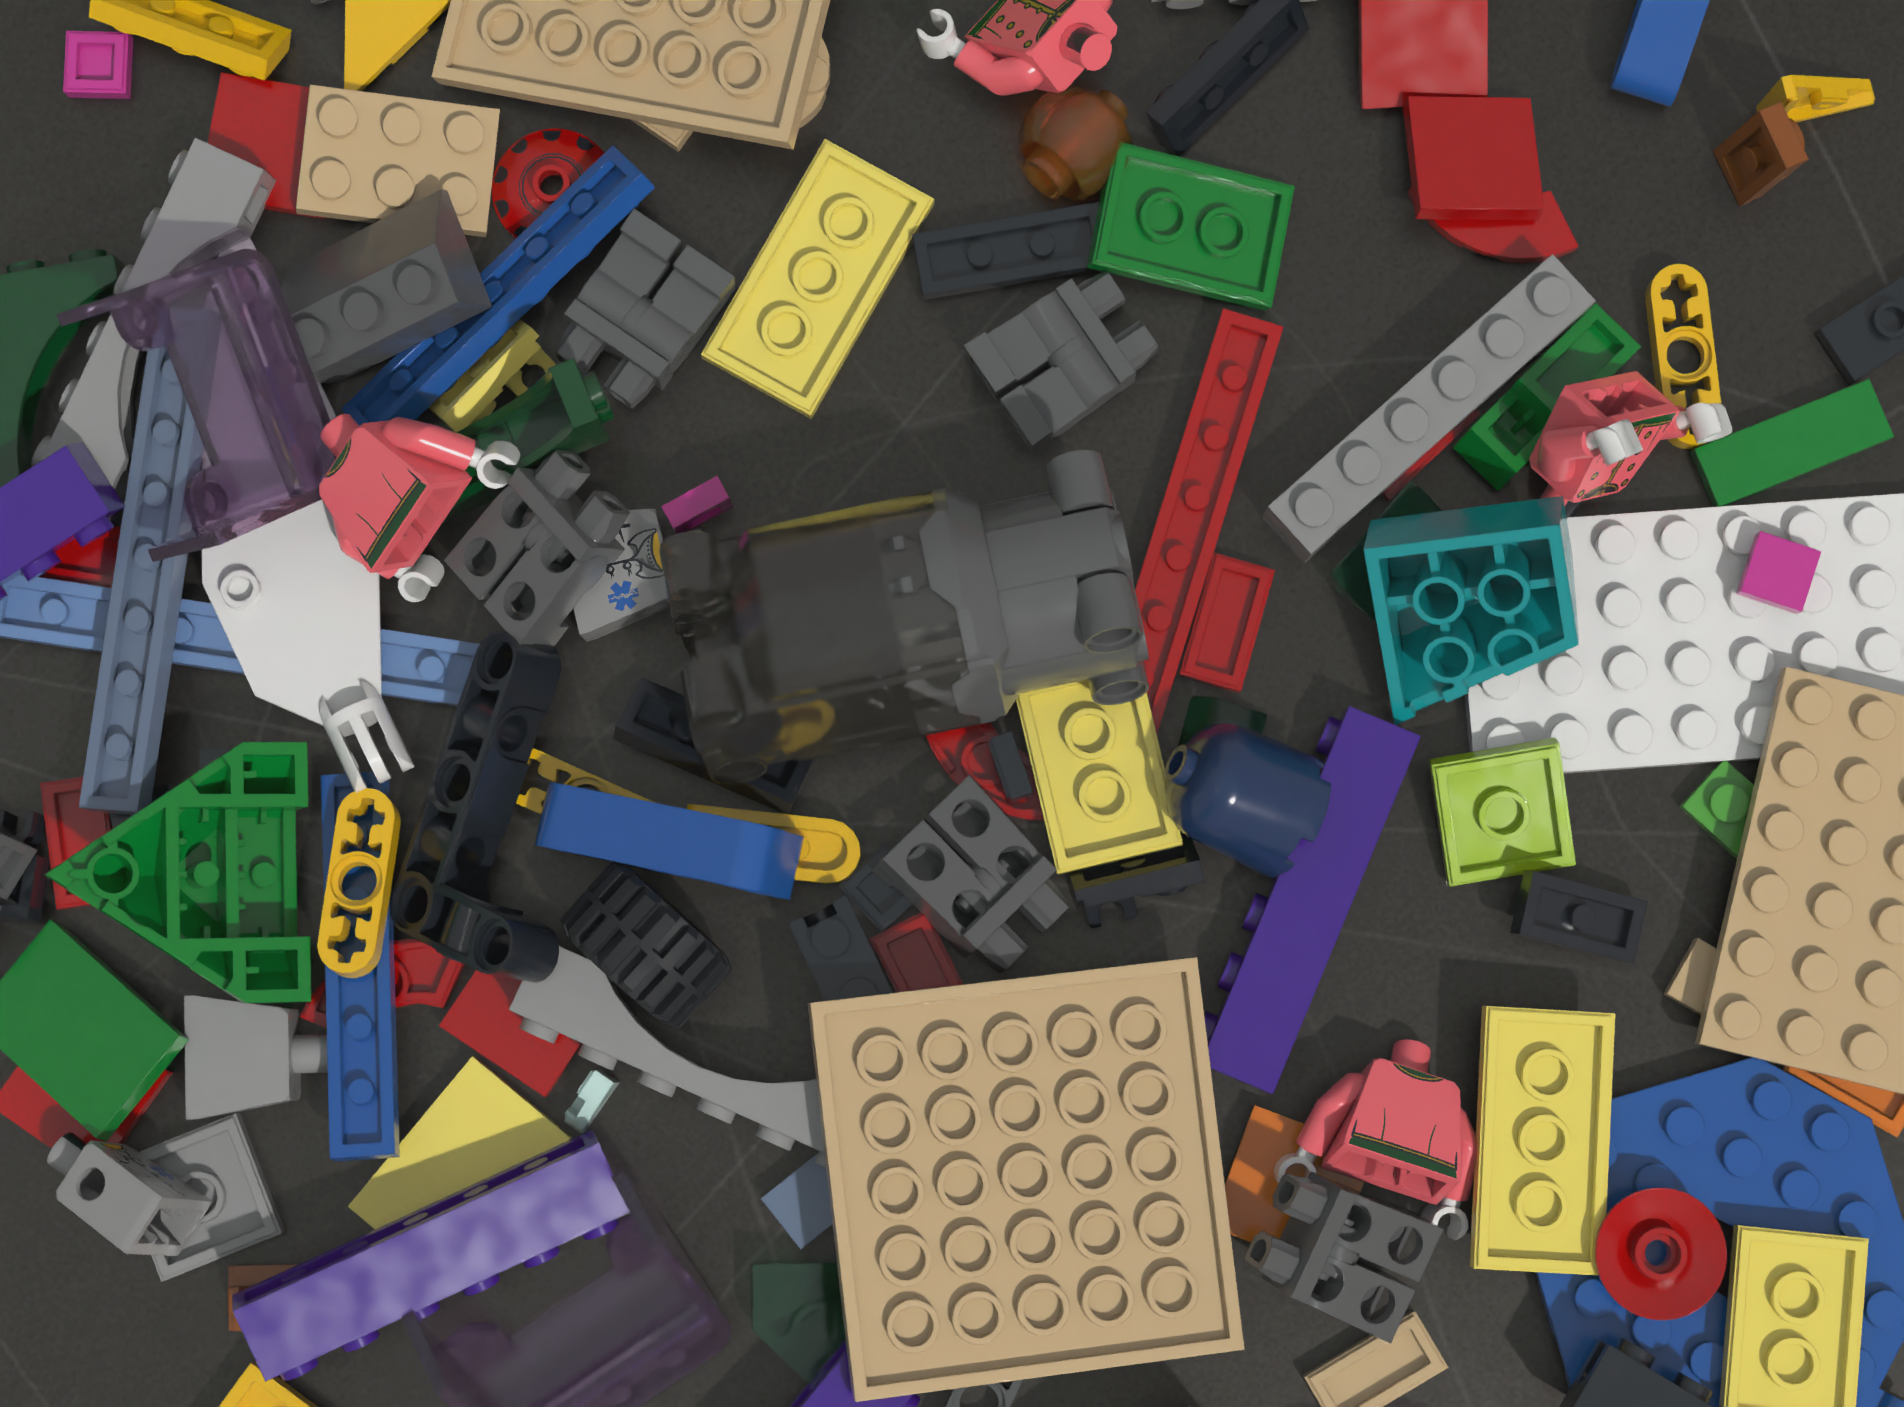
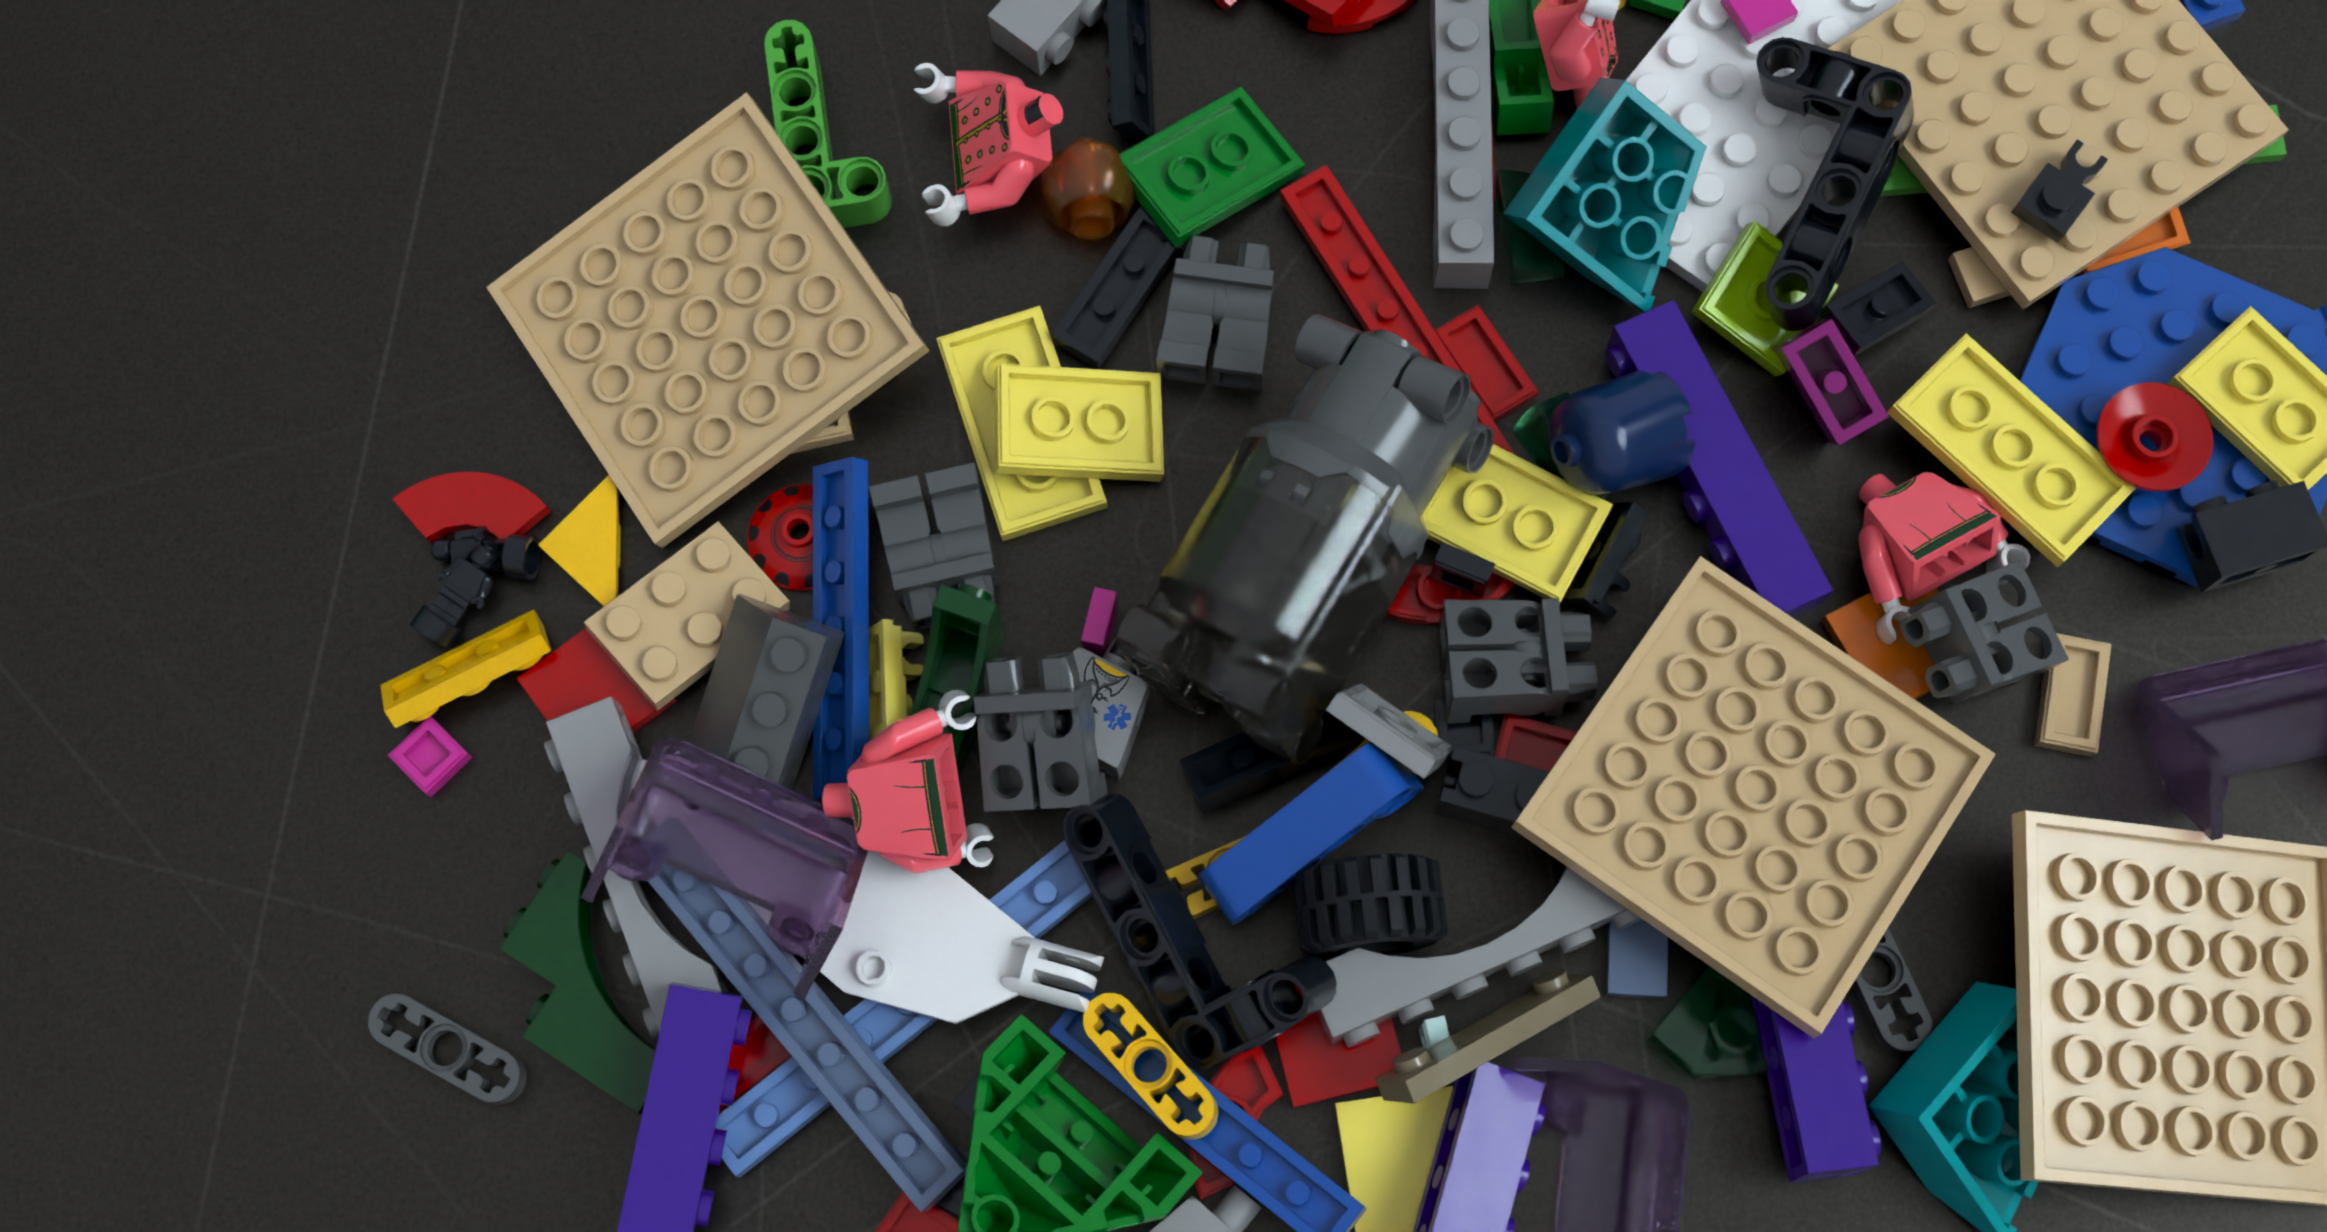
camera: 45 degrees left, 10 degrees down
none -> light yellow tile [995,363,1164,482]
none -> light grey tile [1326,684,1453,779]
none -> dark tan plate [1375,969,1601,1104]
none -> black beam [1756,37,1914,331]
none -> magenta brick [1773,318,1889,446]
none -> black plate [2011,139,2108,243]

